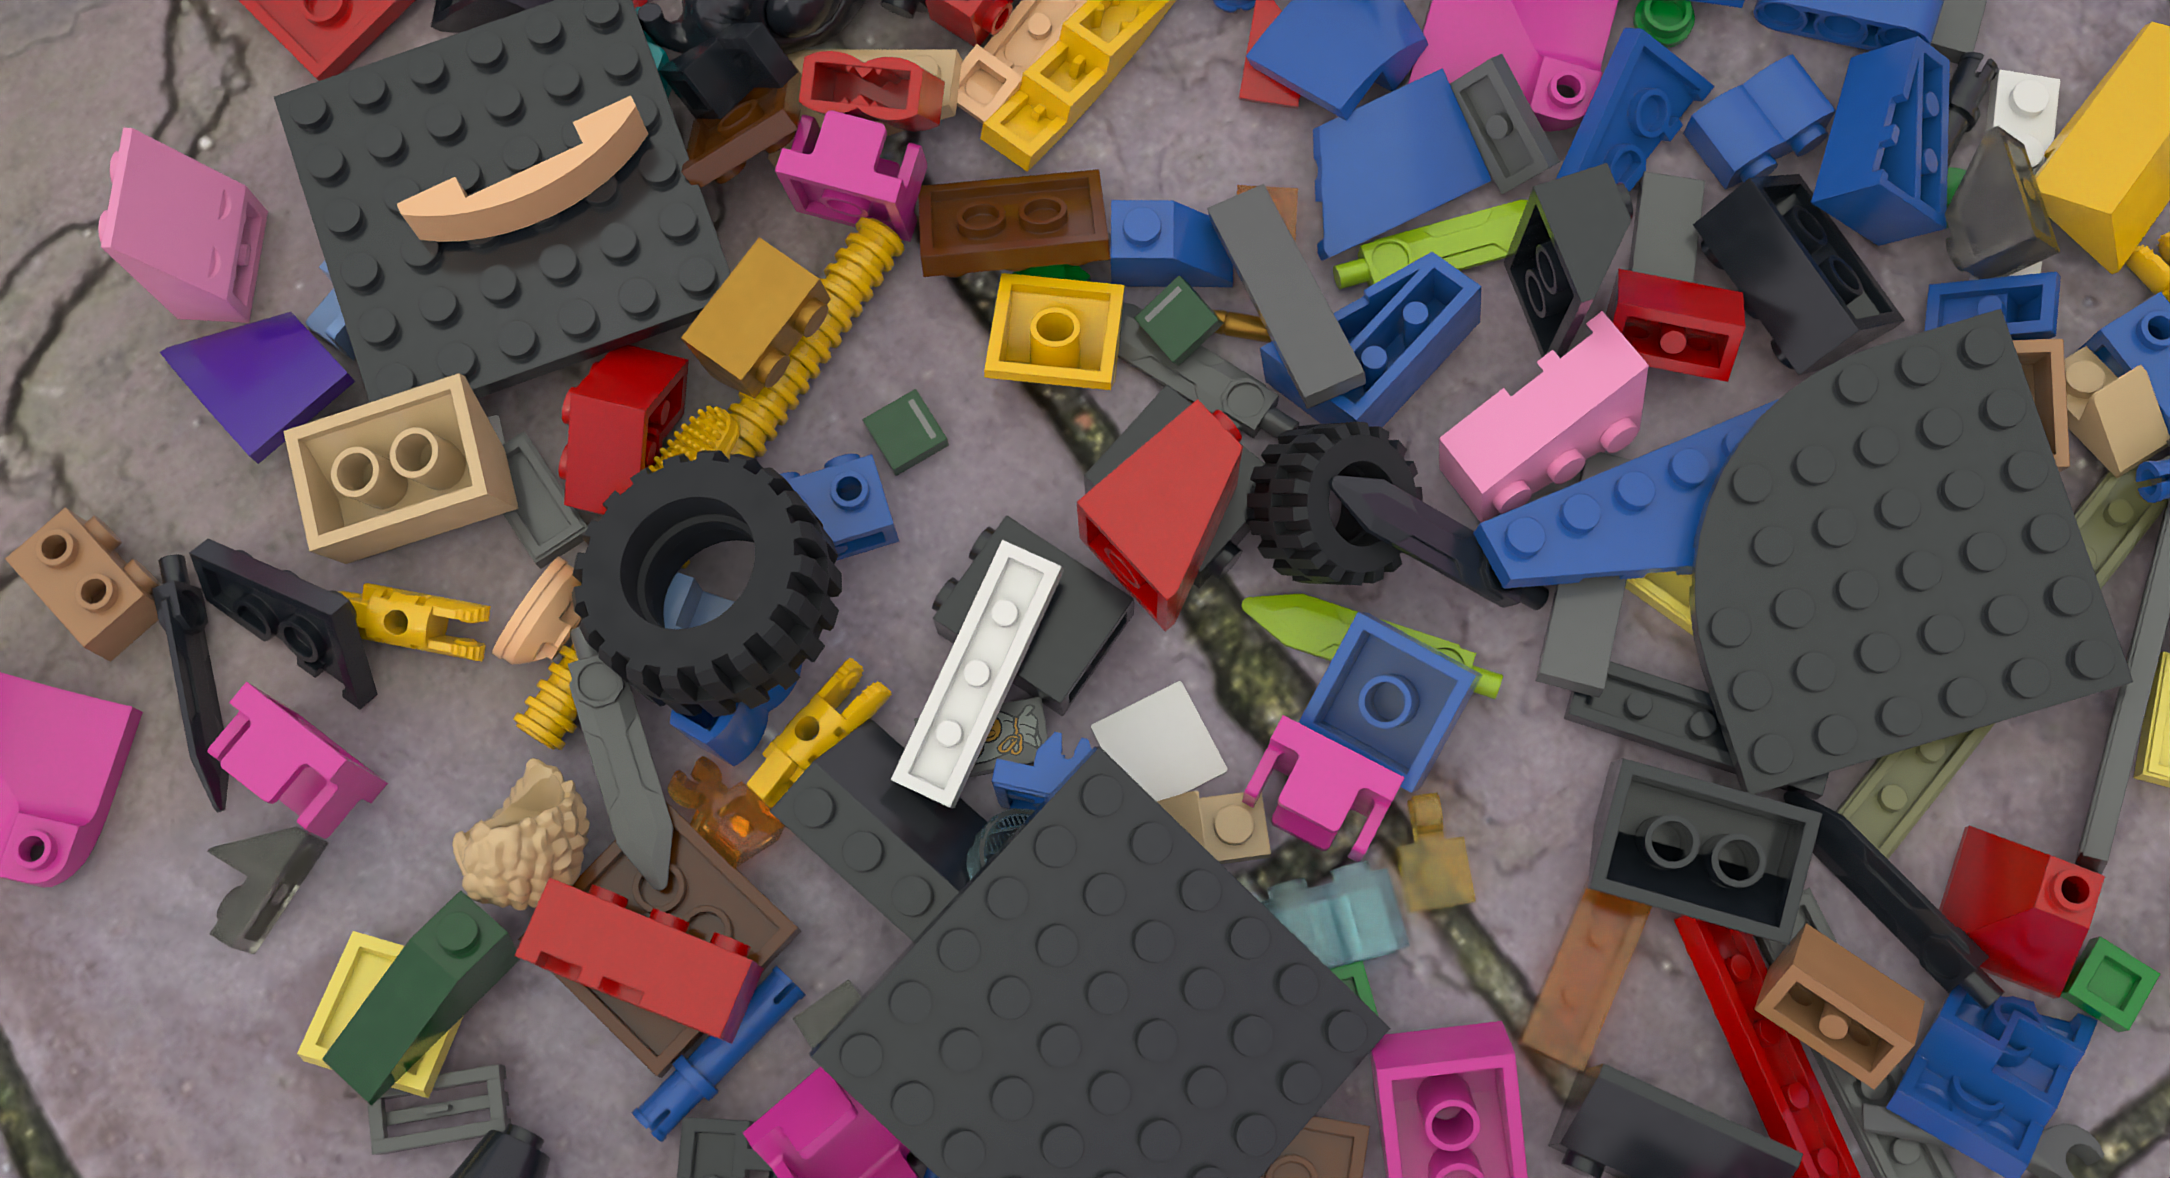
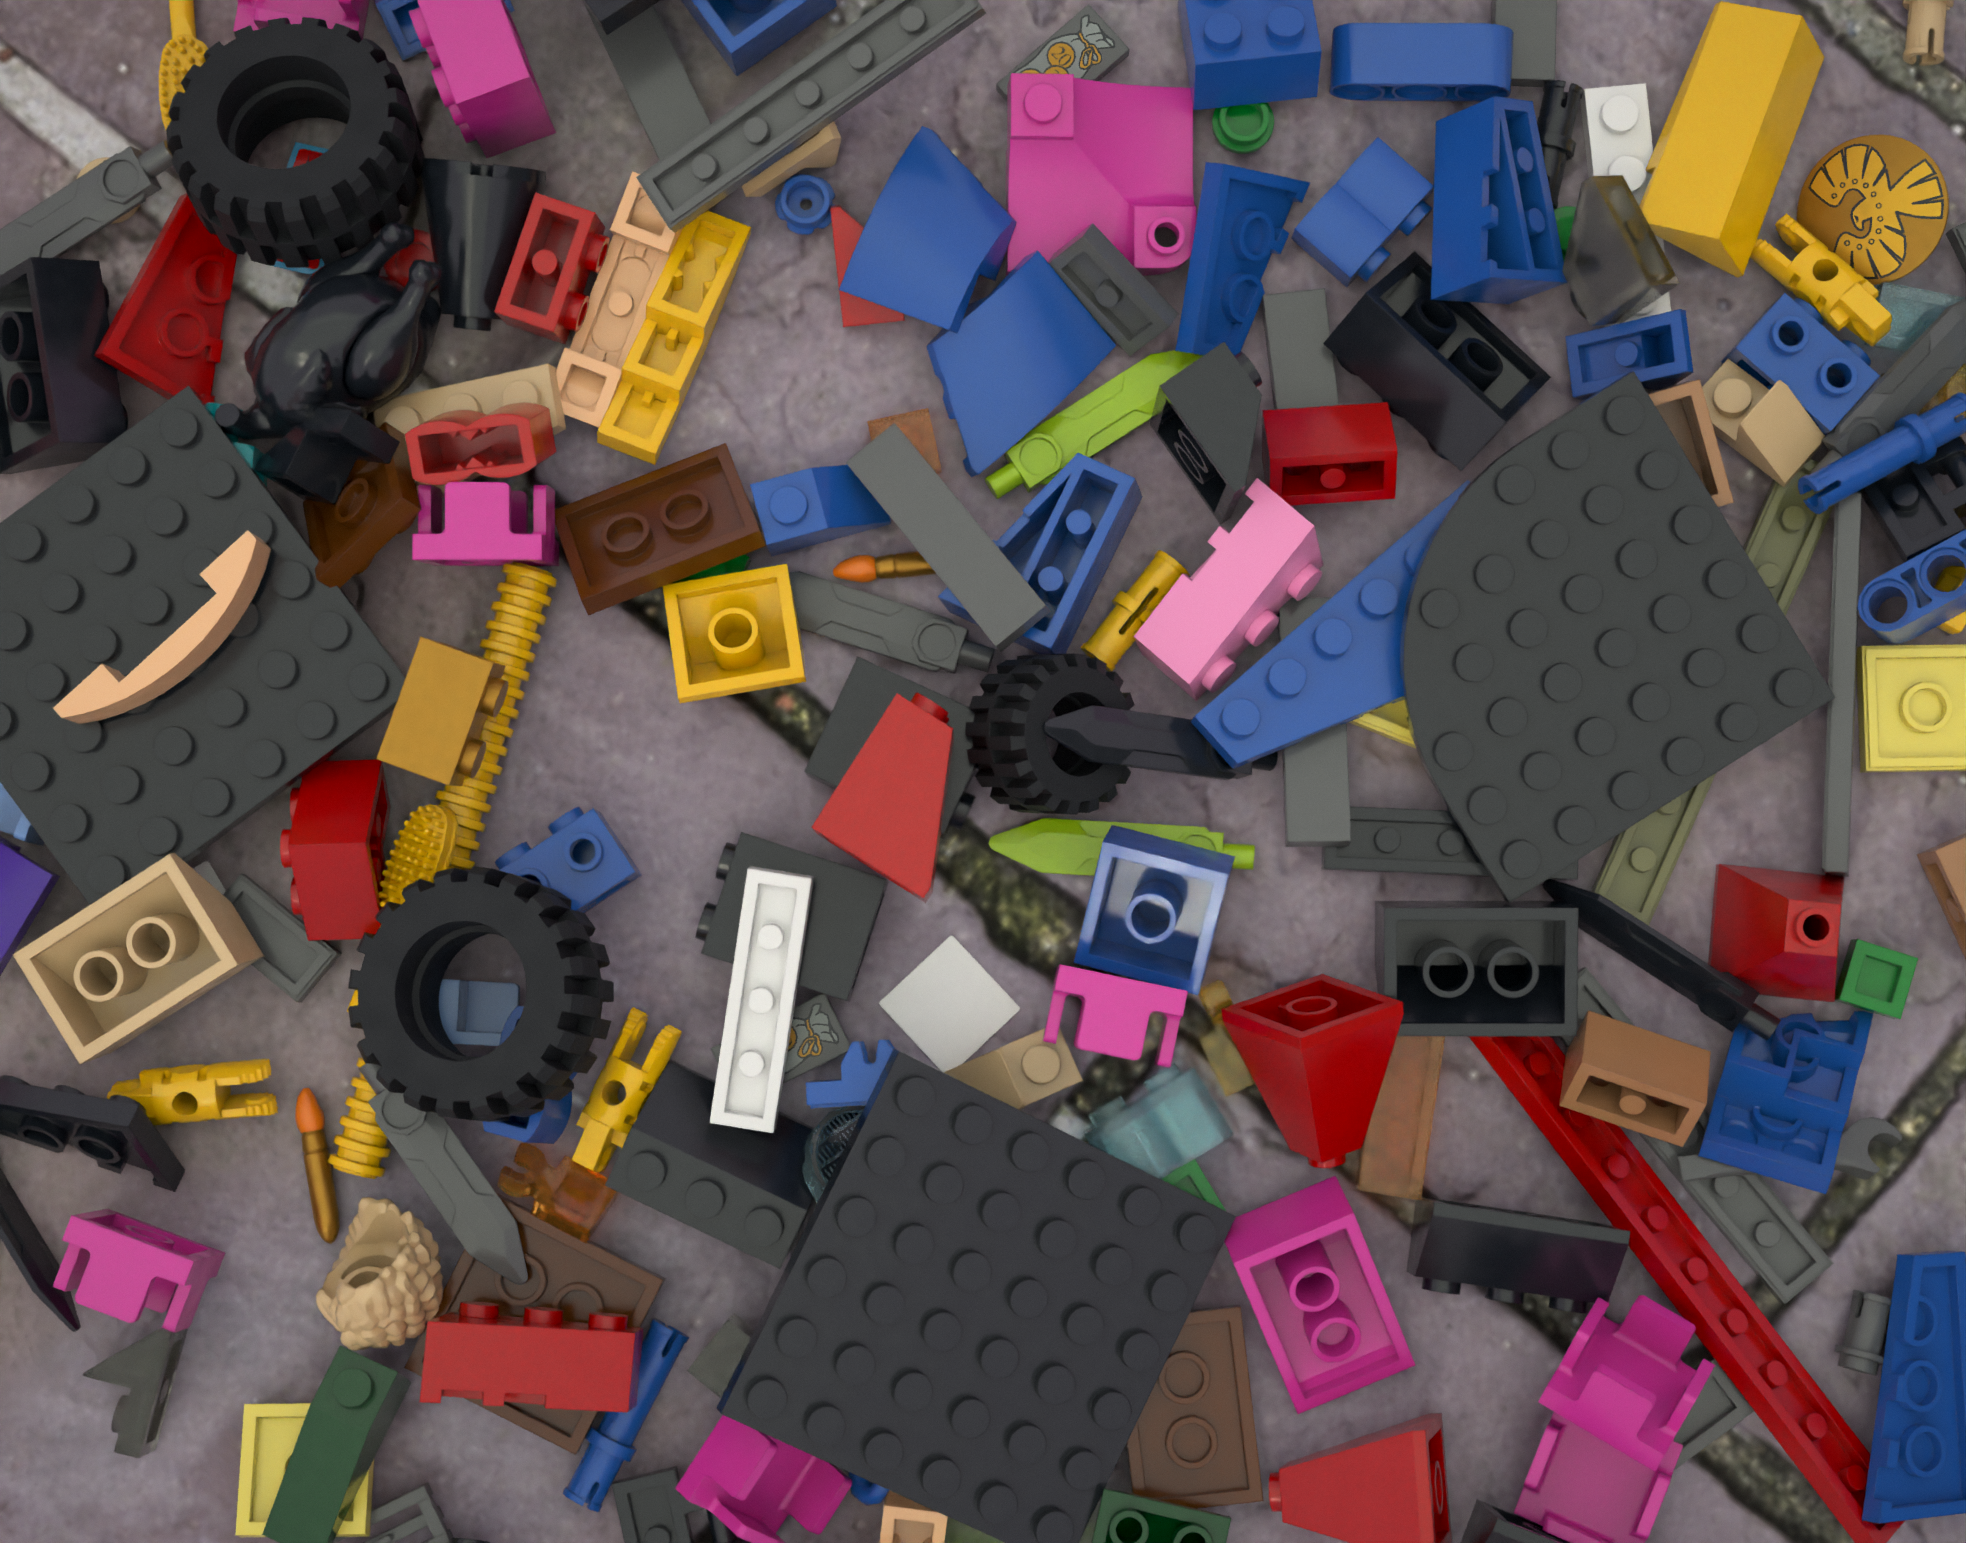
camera: 20 degrees left, 10 degrees up
light nougat piece [492,556,582,664] -> none
dark green tile [862,389,949,477] -> none
dark green tile [1134,275,1224,366] -> none
none -> pearl gold piece [295,1088,340,1244]
none -> yellow pin [1080,550,1190,672]
none -> red slope [1221,974,1404,1168]

